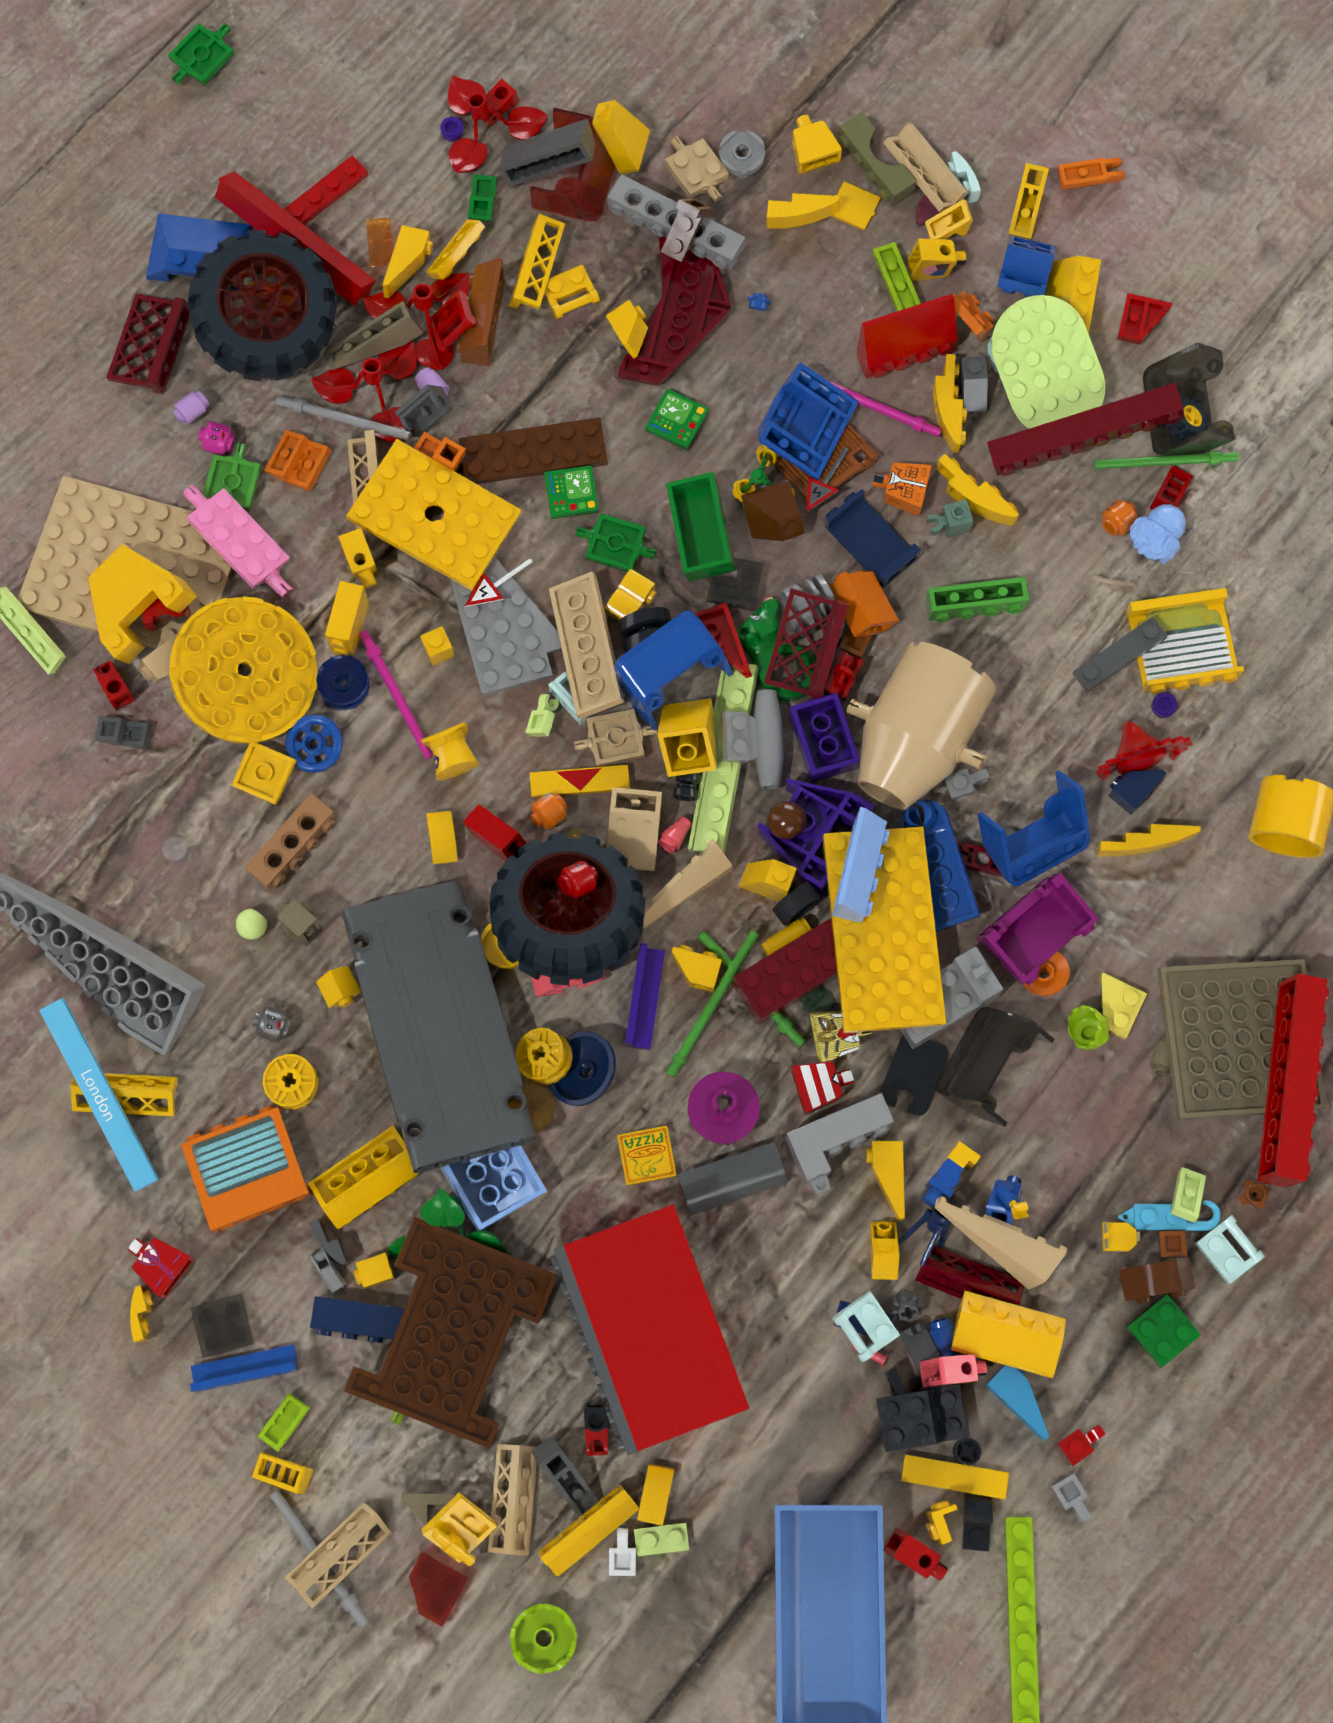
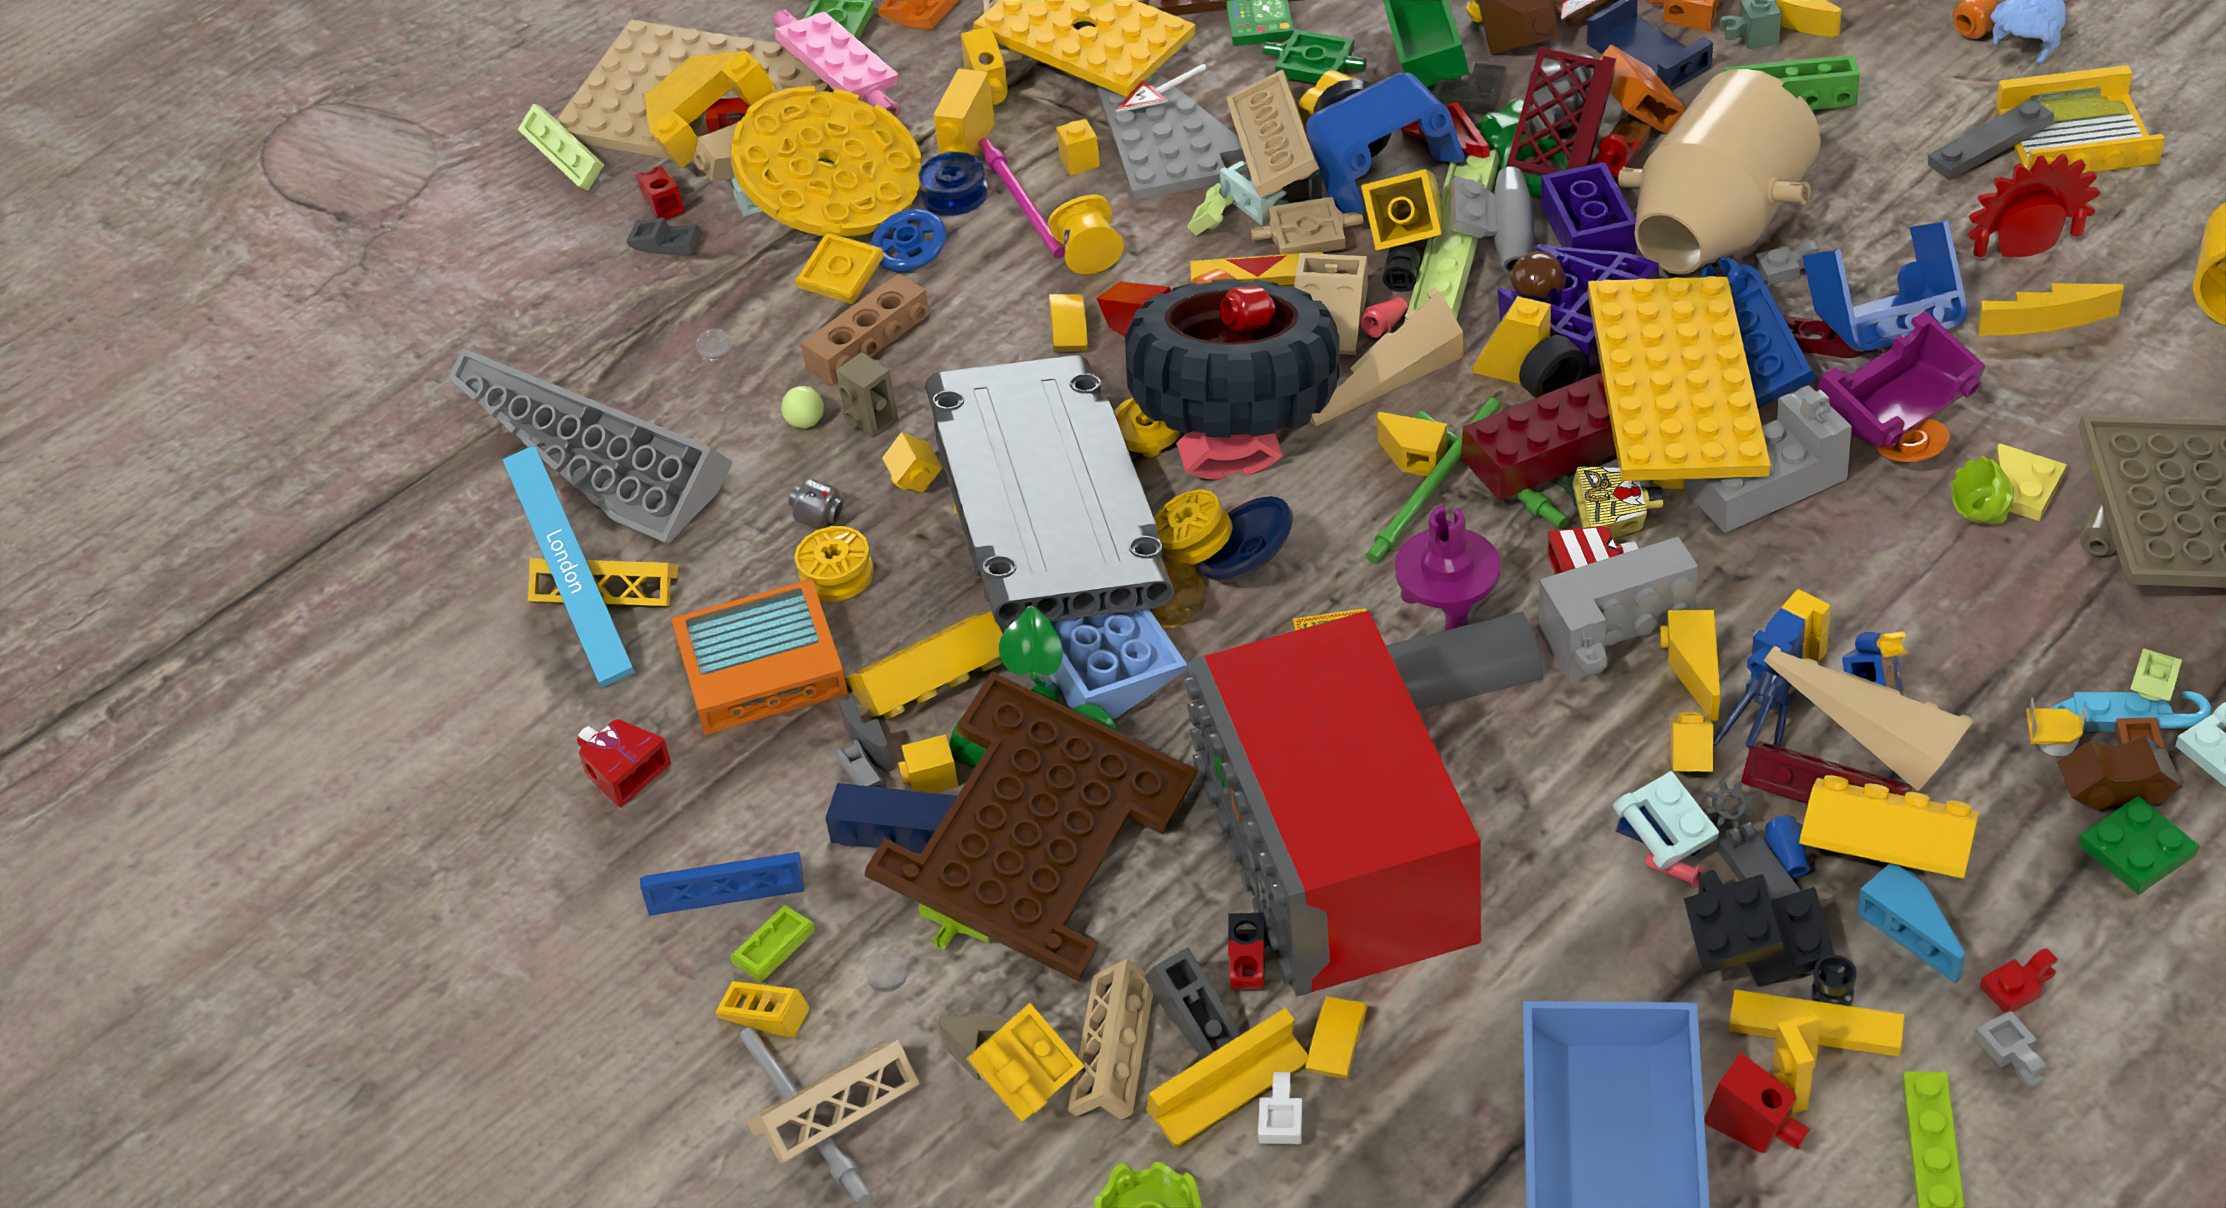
camera: 10 degrees right, 30 degrees down
yellow slope [130,1285,154,1343] -> none
clear smoke plate [191,1293,255,1359] -> none
clear red plate [409,1552,469,1627] -> none
dark purple fence [625,943,665,1050] -> none
yellowish green plate [634,1523,689,1556] -> none
light blue slope [832,807,889,923] -> none
black piece [880,1035,948,1116] -> none
coral torso [919,1354,987,1388] -> none
clear smoke windscreen [935,1007,1055,1127] -> none
black slope [961,1495,993,1552] -> none
dark blue slope [1109,770,1166,815] -> none

